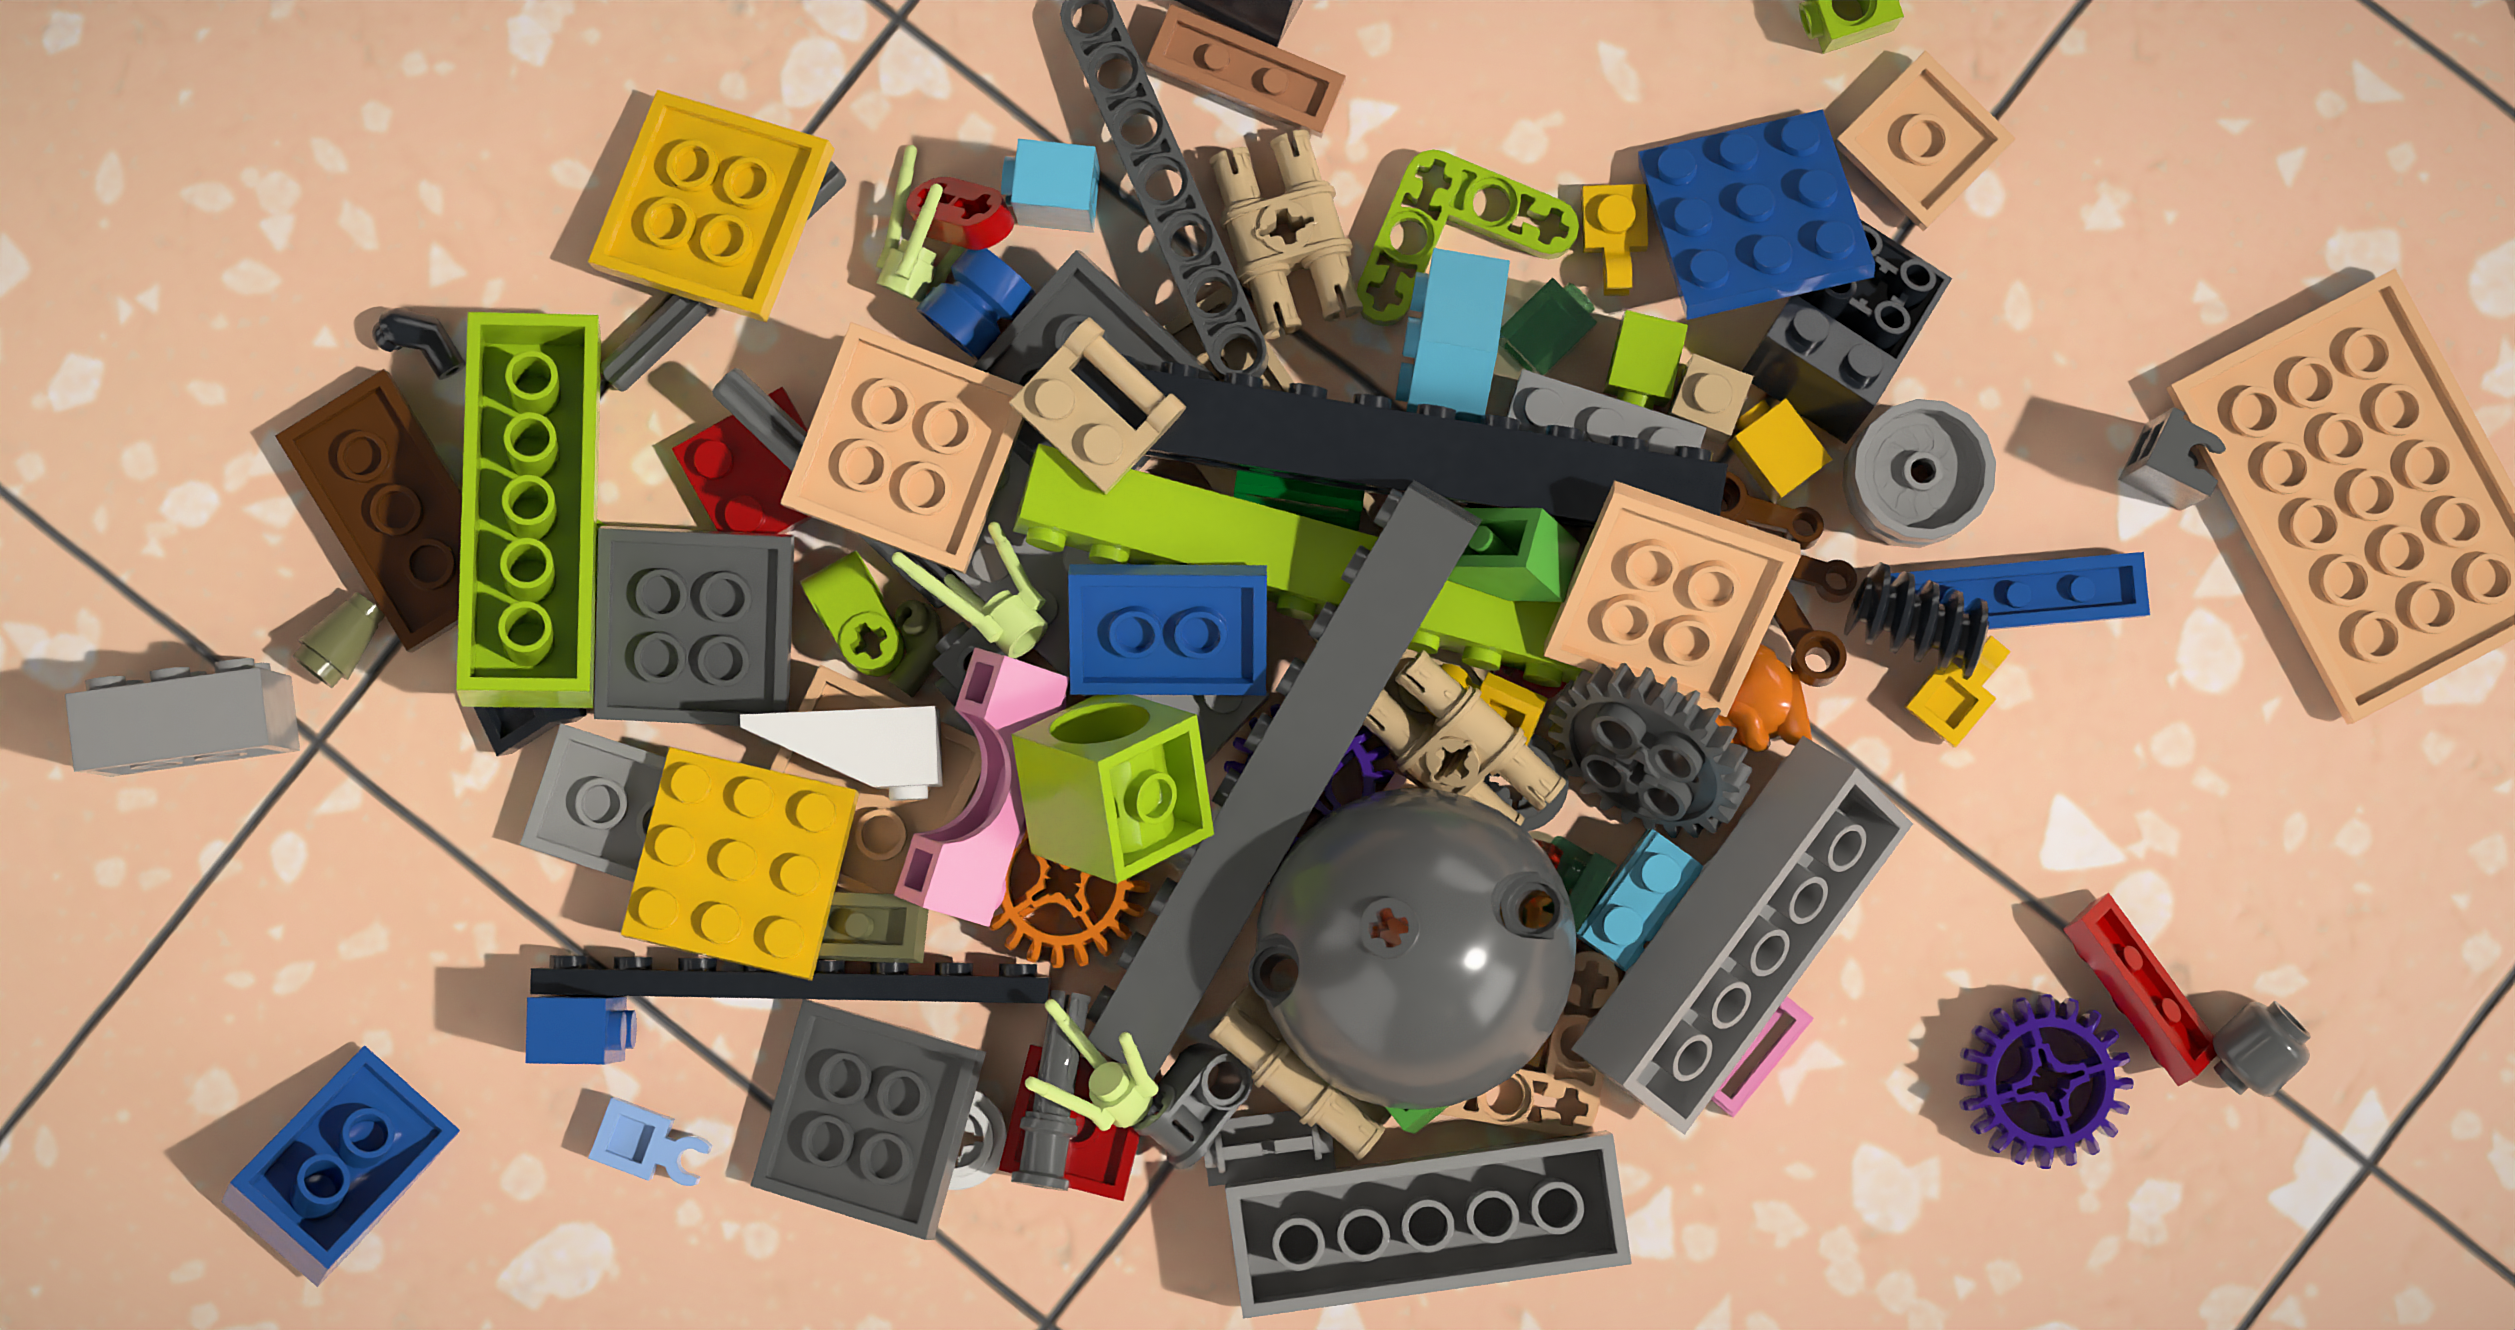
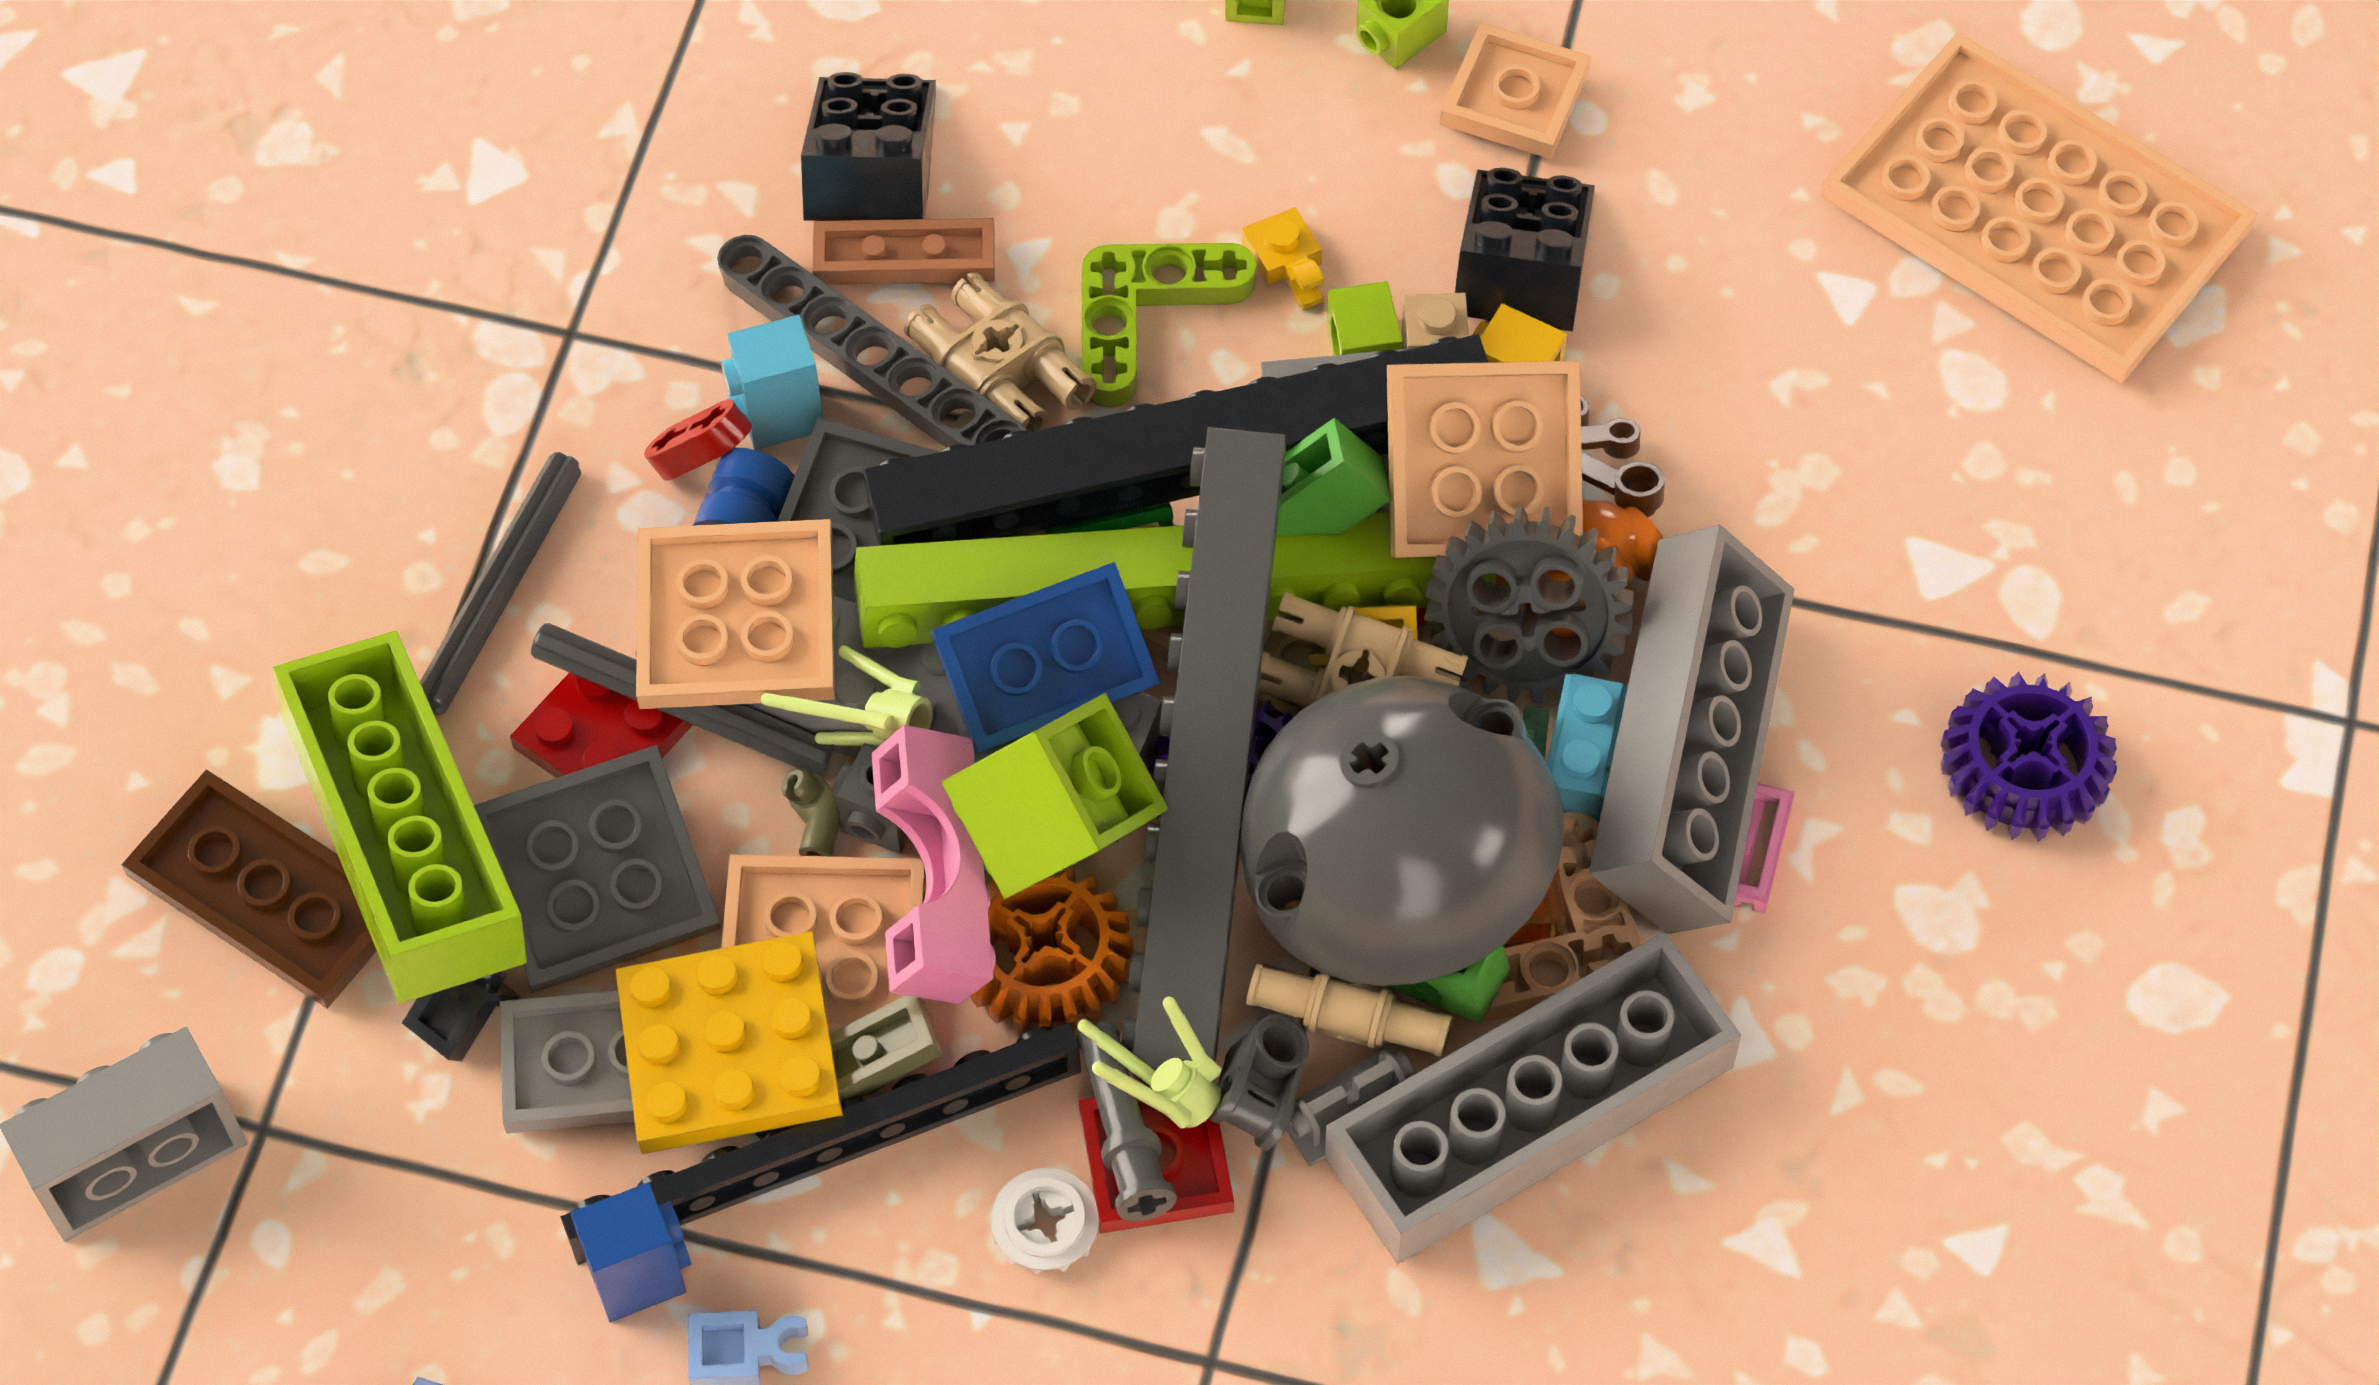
camera: 25 degrees left, 25 degrees down
olive cone [292,592,385,688] -> none
black arm [372,308,466,380] -> none
yellow plate [588,90,835,323] -> none
white slope [740,706,943,801] -> none
dark grey plate [750,999,986,1240] -> none
lime piece [800,550,905,677] -> none
yellowish green plant [876,145,966,303] -> none
tan plate [1009,317,1186,495] -> none
medium azure brick [1395,248,1510,424] -> none
clear green brick [1499,277,1598,377] -> none
blue plate [1638,109,1875,320] -> none
light grey wheel [1842,399,1996,548] -> none
black piece [1844,562,1989,680] -> none
blue plate [1891,552,2150,631] -> none
yellow plate [1903,635,2011,748] -> none
red plate [2063,892,2217,1087] -> none
dark grey hinge [2118,407,2226,510] -> none
dark grey head [2212,1001,2311,1097] -> none

